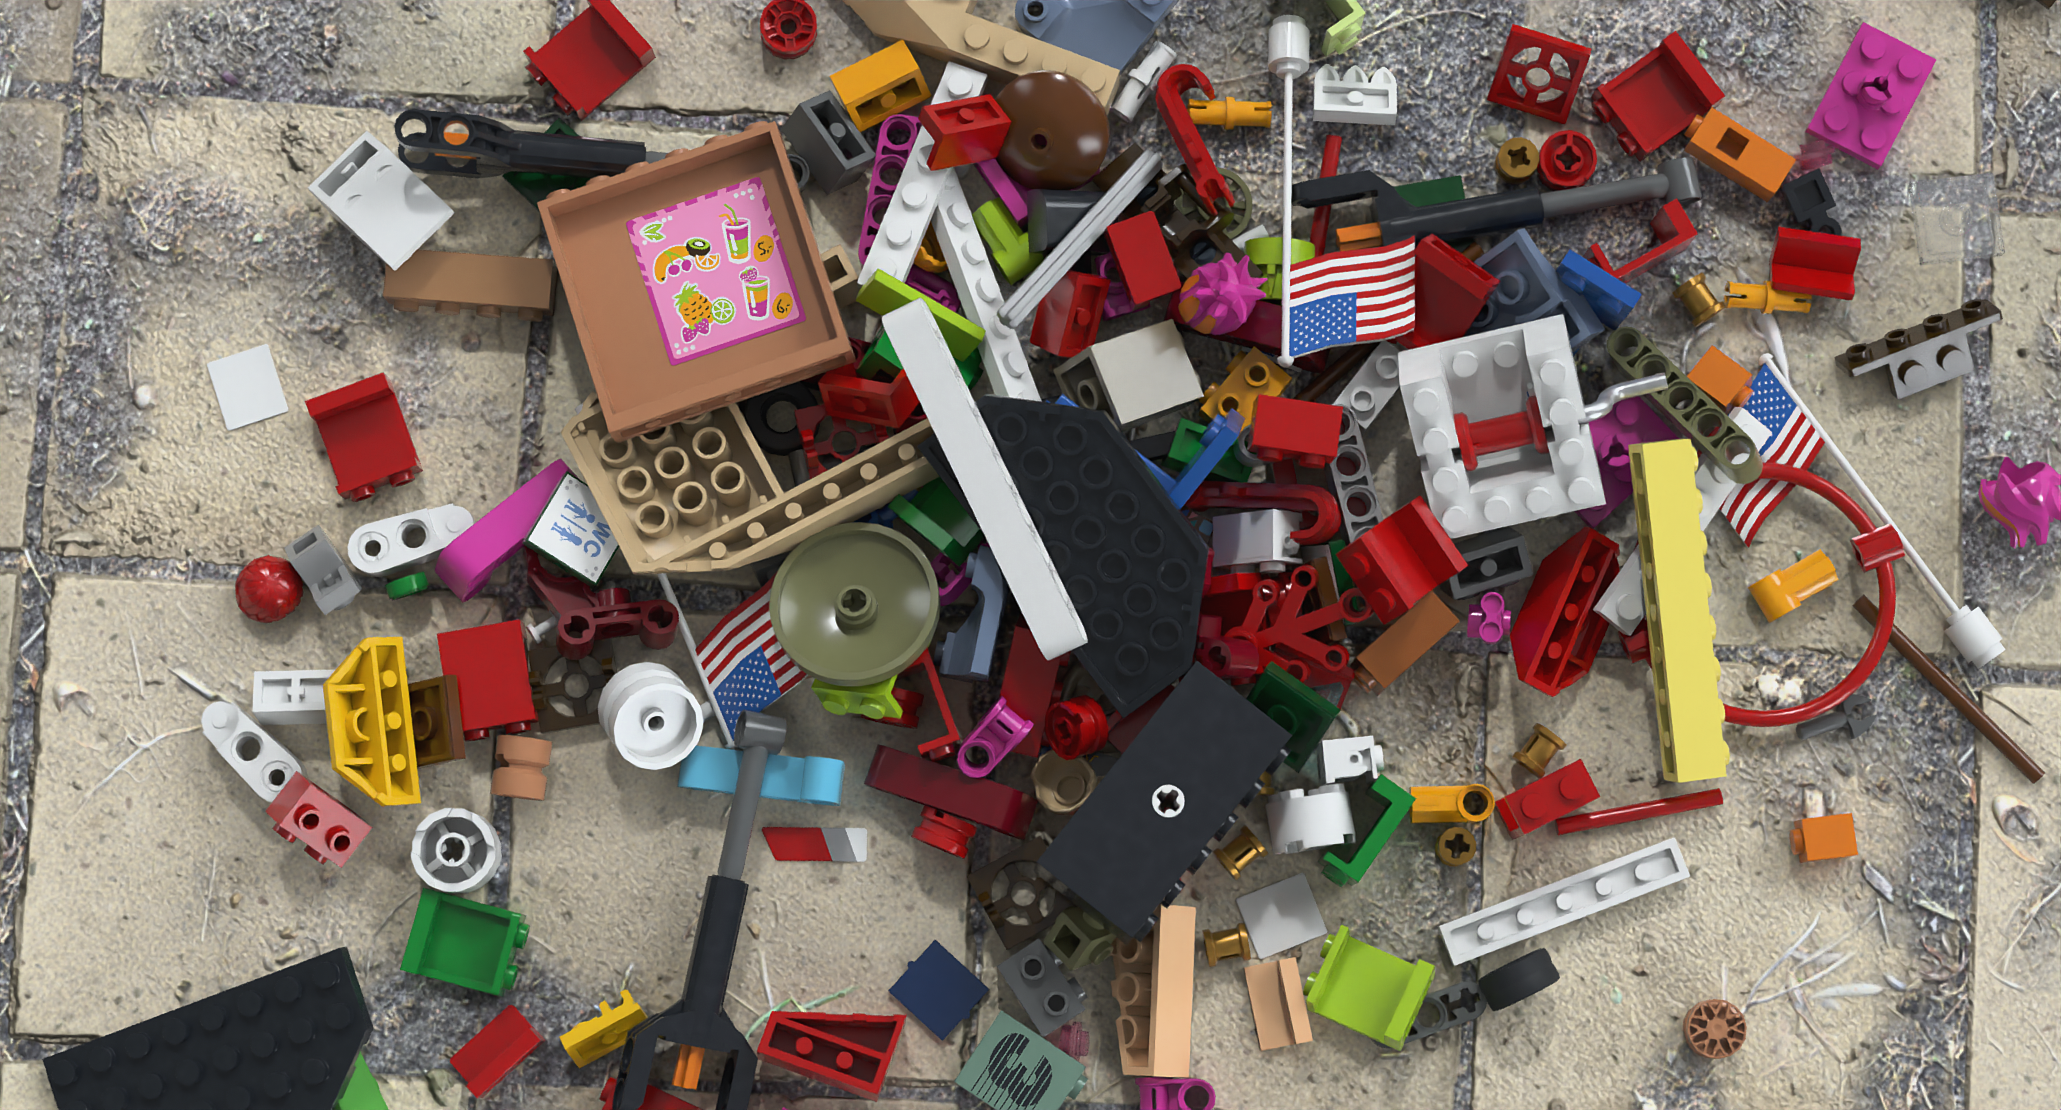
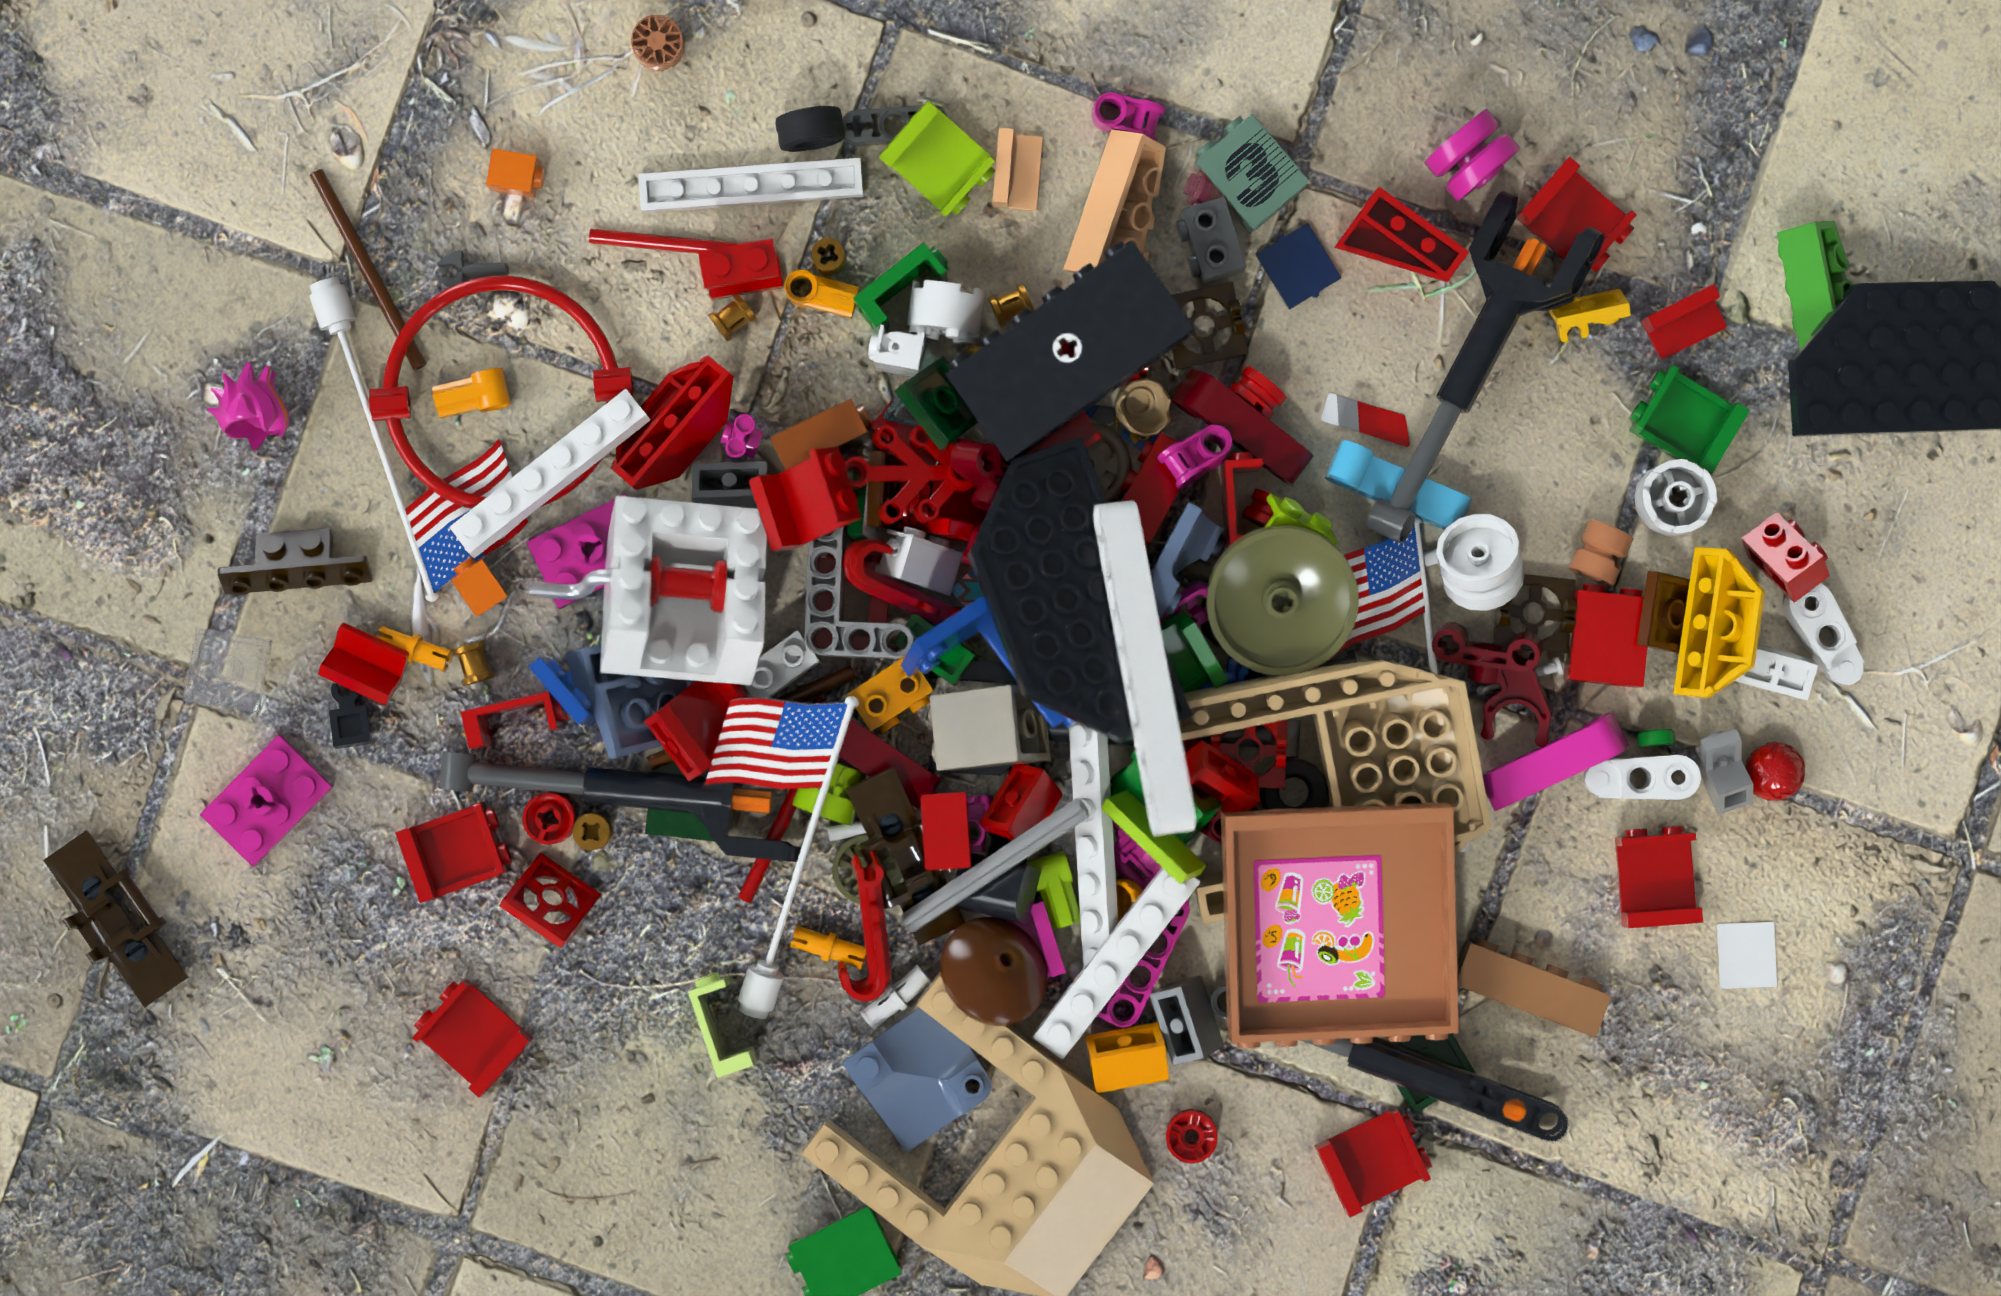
camera: 170 degrees left, 5 degrees up
white slope [308,131,455,271] -> none
white tile [522,471,619,588] -> none
red panel [918,94,1012,171] -> none
olive brick [1043,906,1116,971] -> none
red wheel [1045,695,1108,760] -> none
dark pink hair [1178,252,1268,335] -> none
pearl gold bush [1202,923,1251,967] -> none
white sticker [1236,873,1327,959] -> none
red brick [1247,394,1343,468] -> none
white plate [1313,64,1397,125] -> none
olive beam [1607,326,1763,484] -> none
light yellow brick [1628,439,1730,783] -> none
orange brick [1684,107,1796,202] -> none
clear pink plate [1793,139,1835,170] -> none

